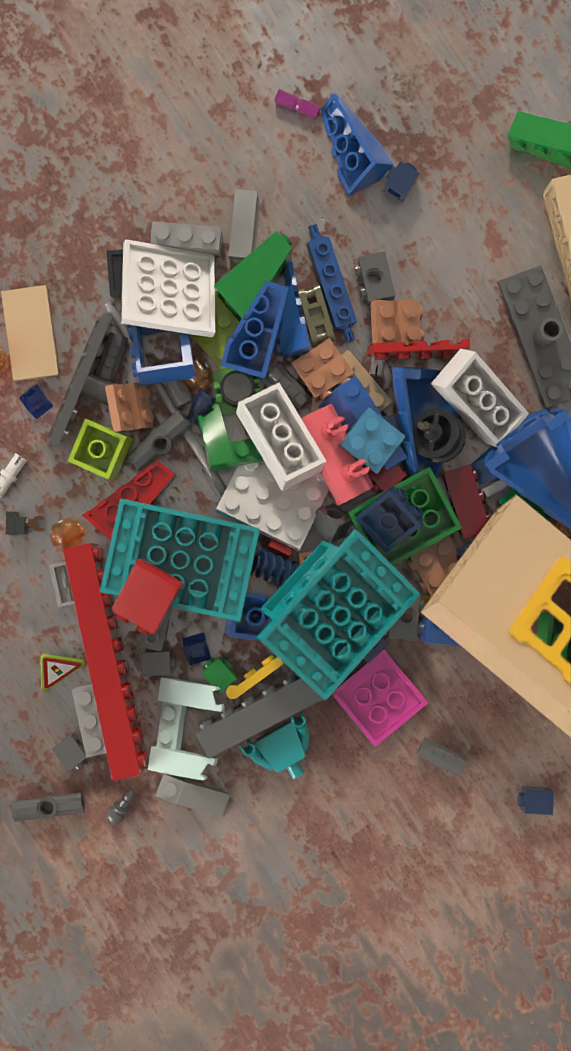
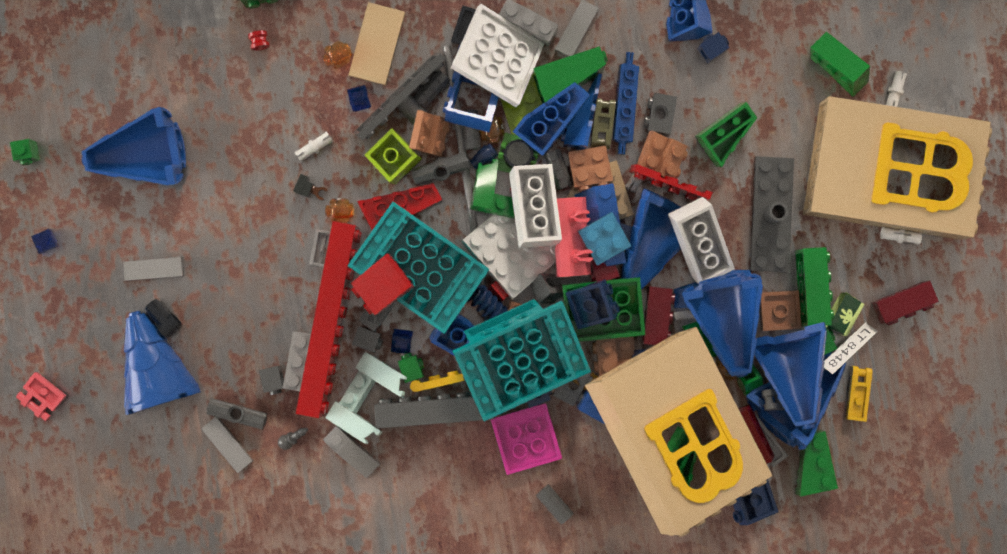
camera: 20 degrees right, 0 degrees up
piece [41,654,85,691] -> none
teal torso [239,711,310,779] -> none
black wheel [412,408,466,463] -> none
none -> light grey tile [201,417,253,473]
none -> green wedge [695,102,757,167]

